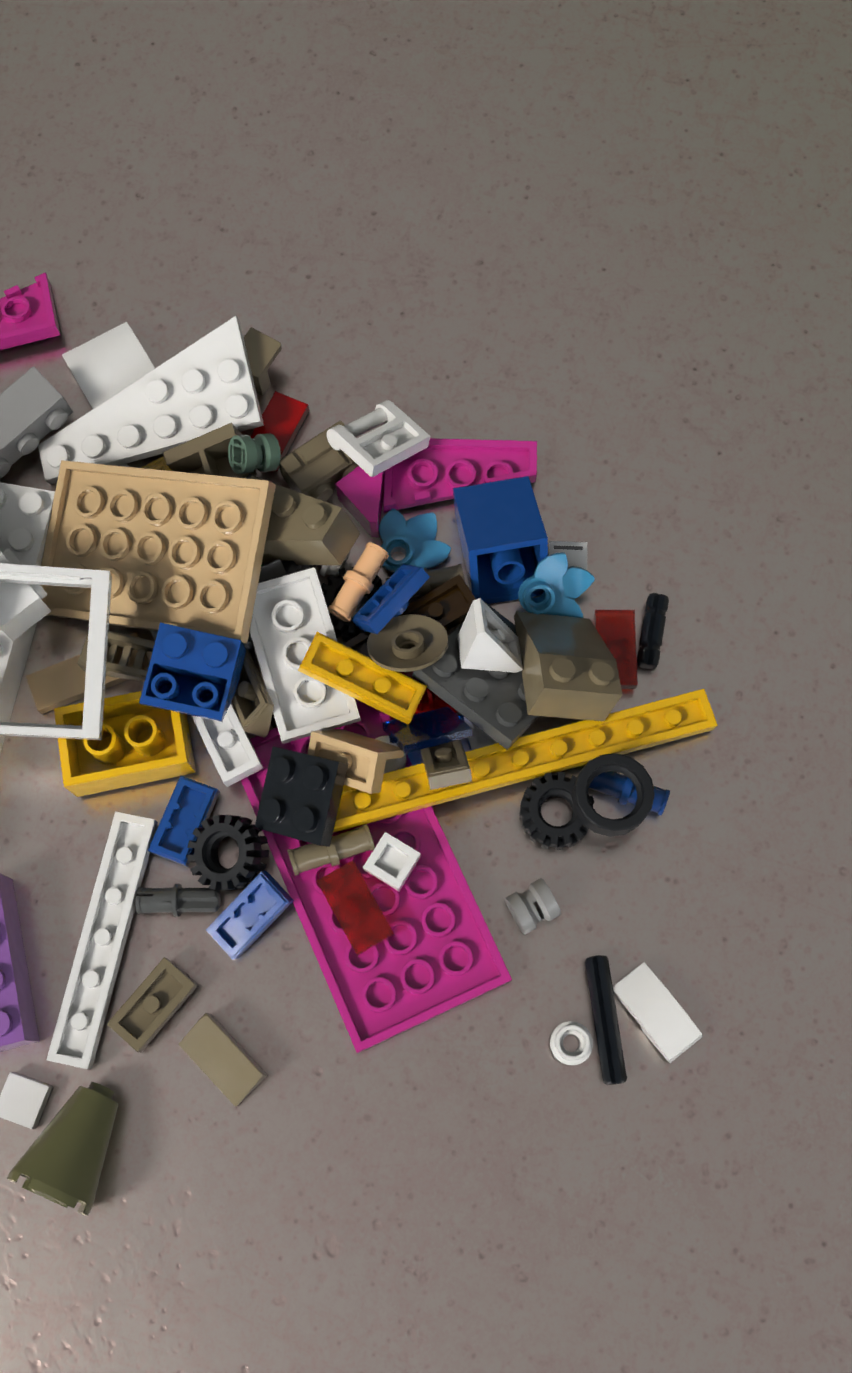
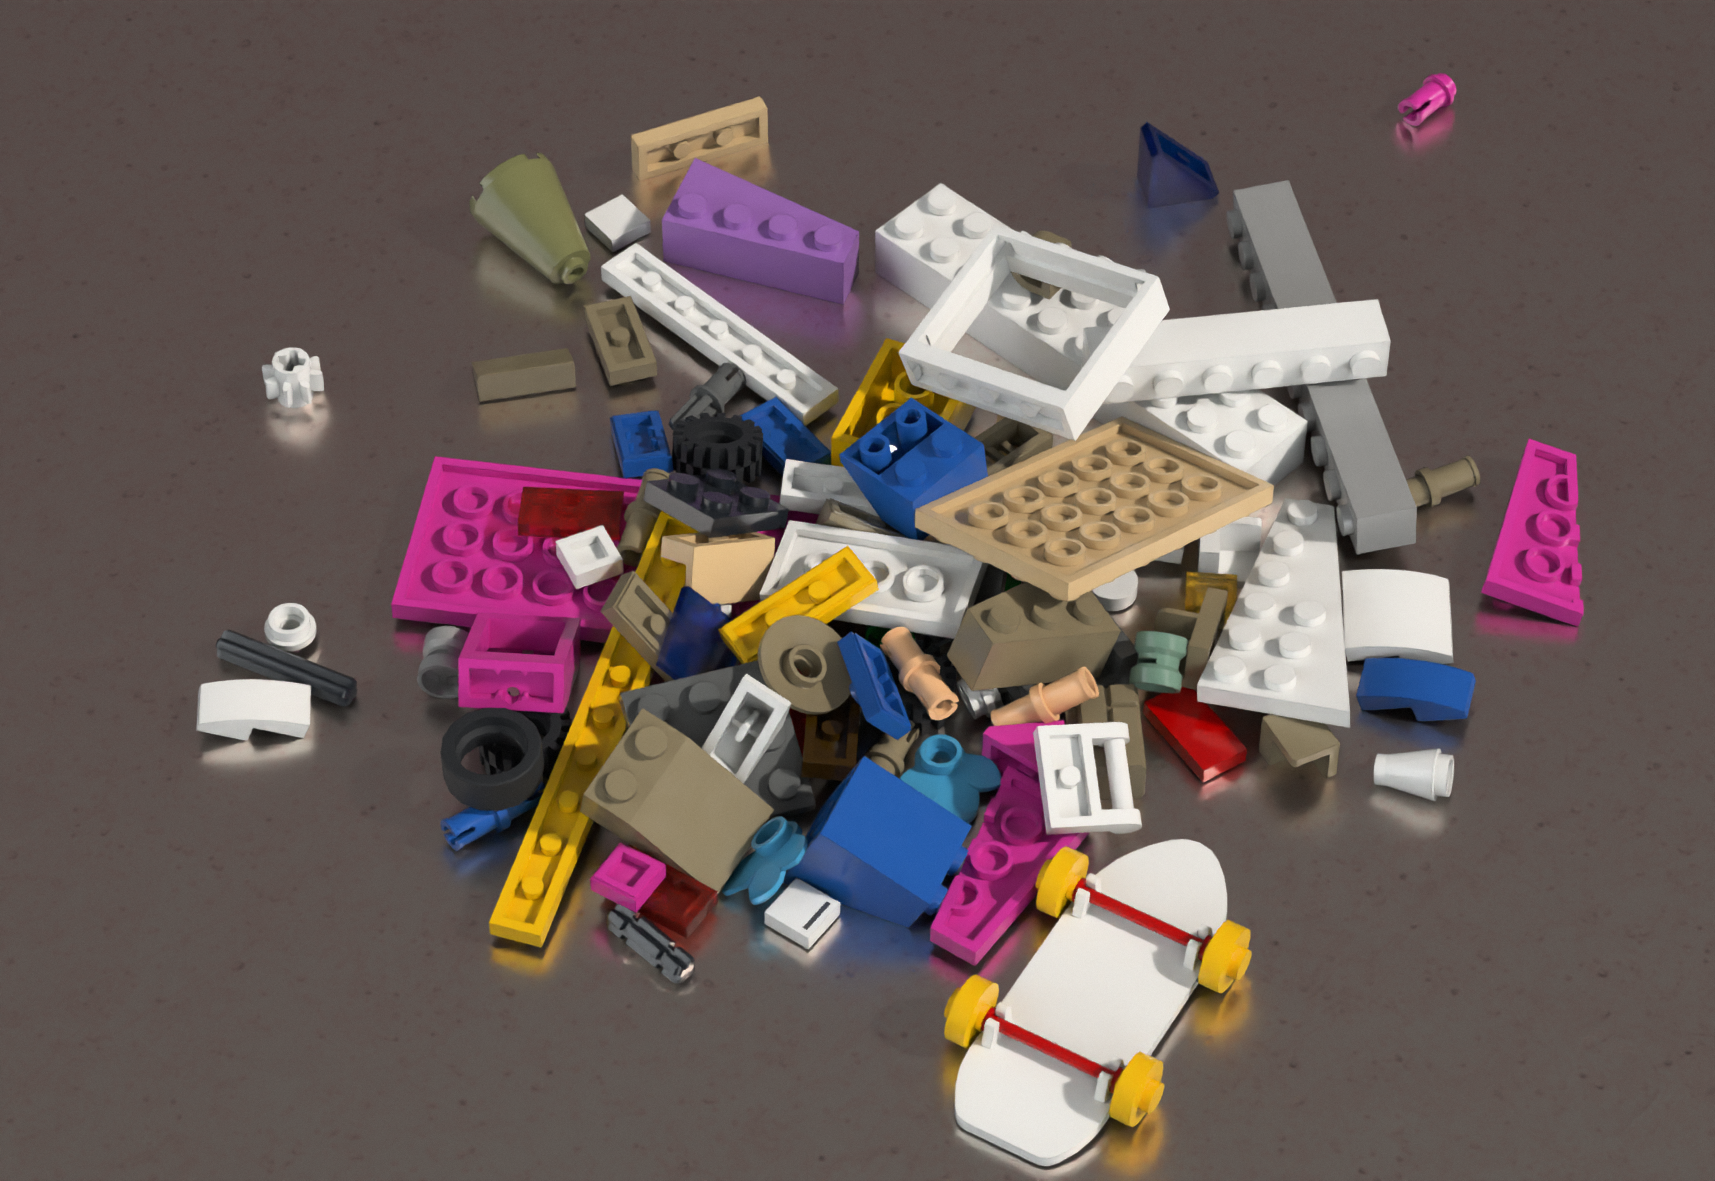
camera: 120 degrees right, 25 degrees down
none -> white gear [262,347,324,408]
none -> dark pink window [458,612,581,713]
none -> dark pink tile [590,842,666,913]
none -> white piece [944,839,1252,1167]
none -> light nougat pin [990,666,1099,726]
none -> blue slope [1356,658,1476,722]
none -> white cone [1374,748,1454,801]

